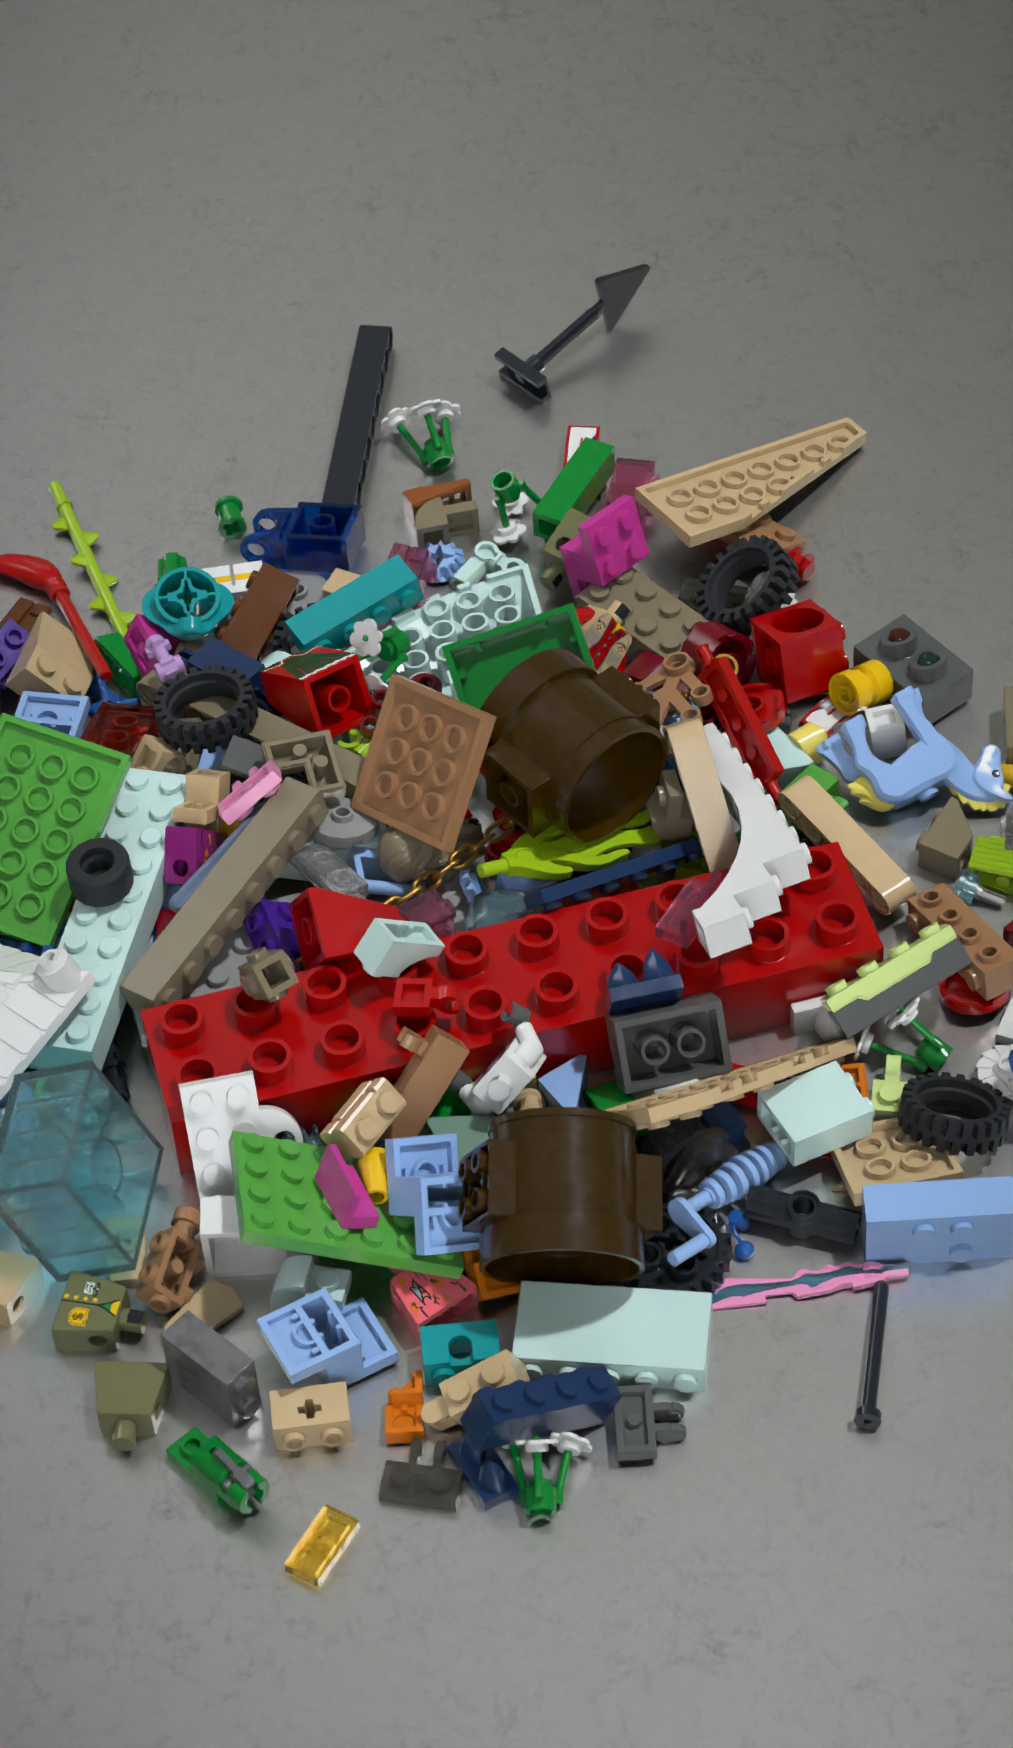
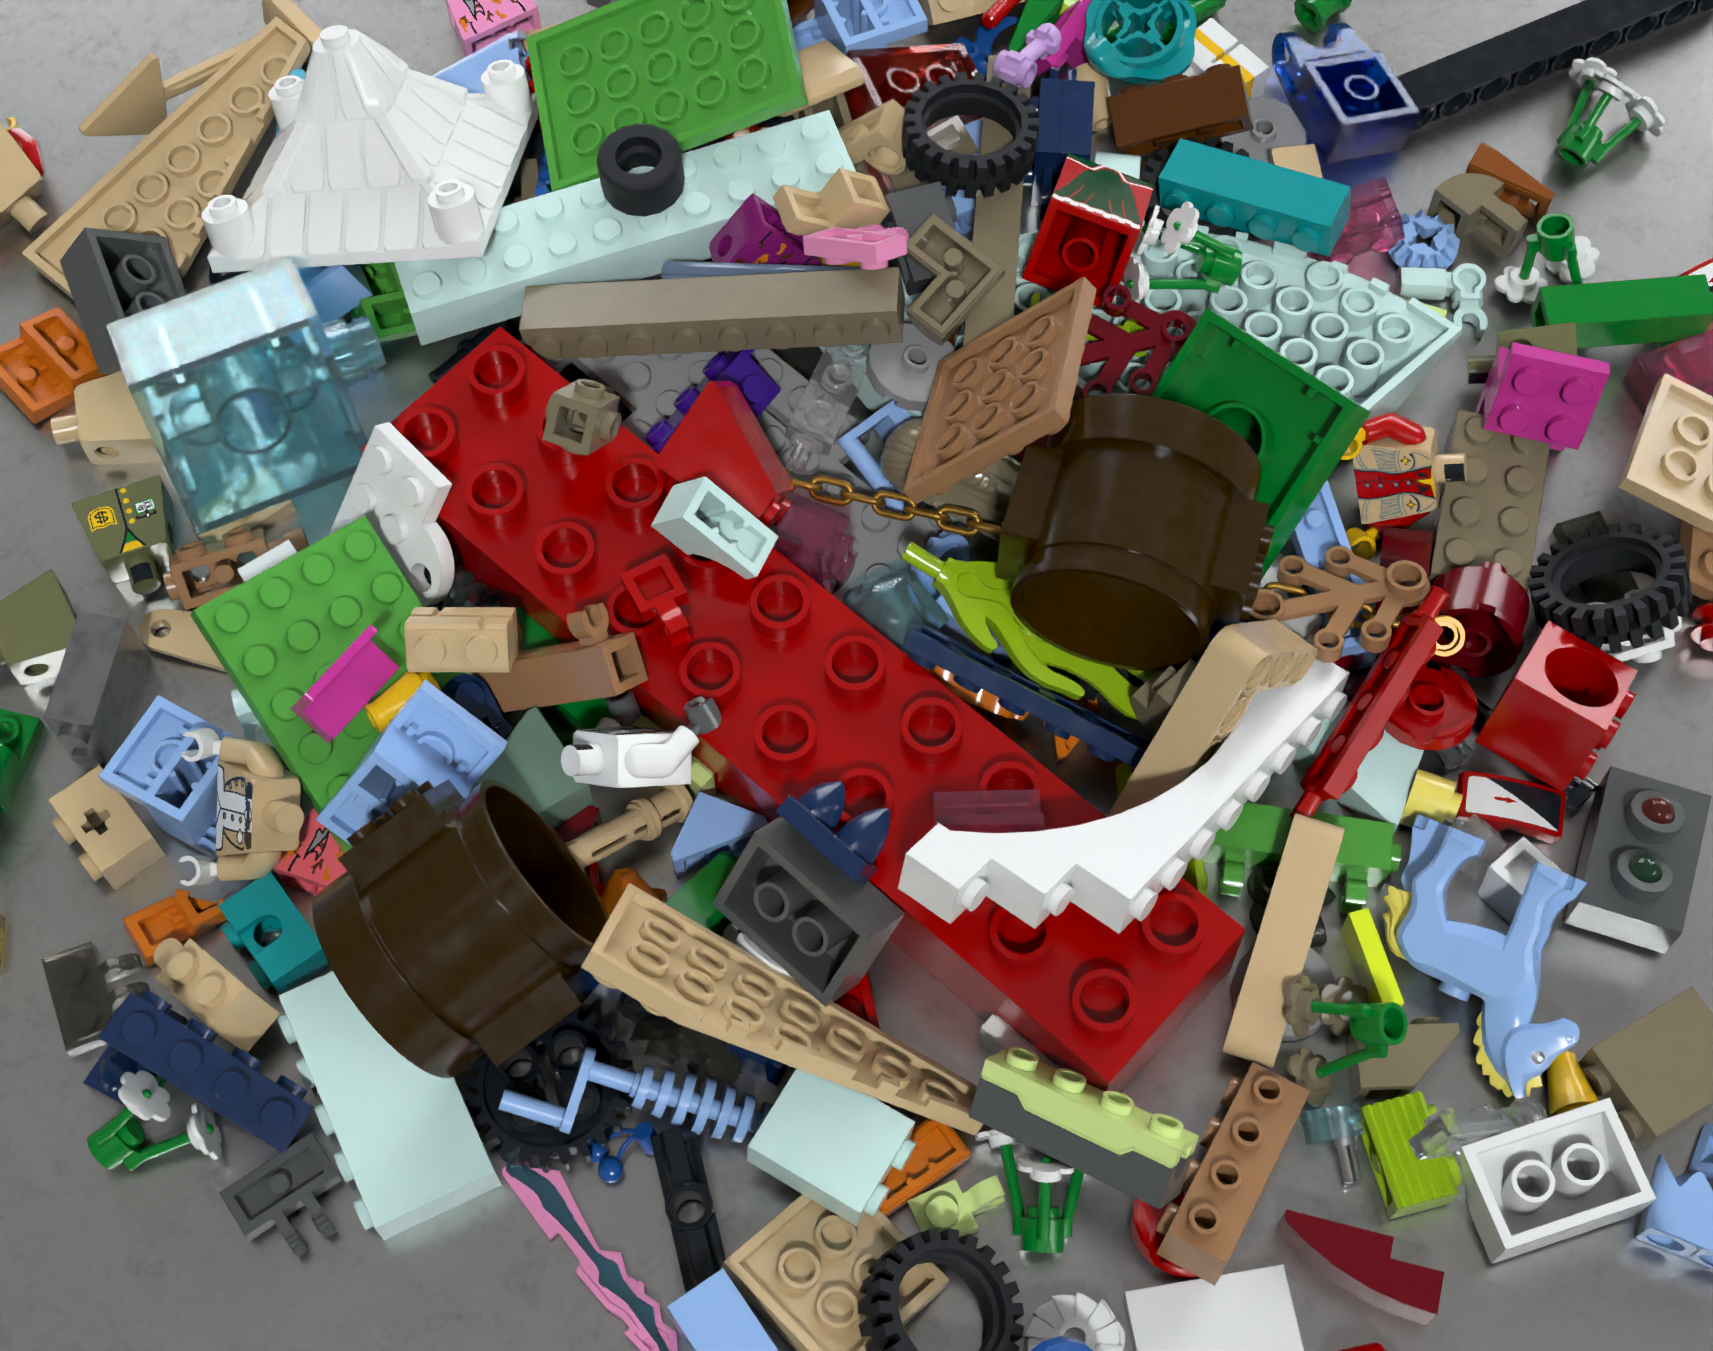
camera: 55 degrees right, 15 degrees up
yellow wheel [828,659,894,716] -> none
none -> tan torso [179,728,304,886]
none -> plant [1285,975,1408,1107]
none -> neon yellow tile [1340,908,1404,1007]

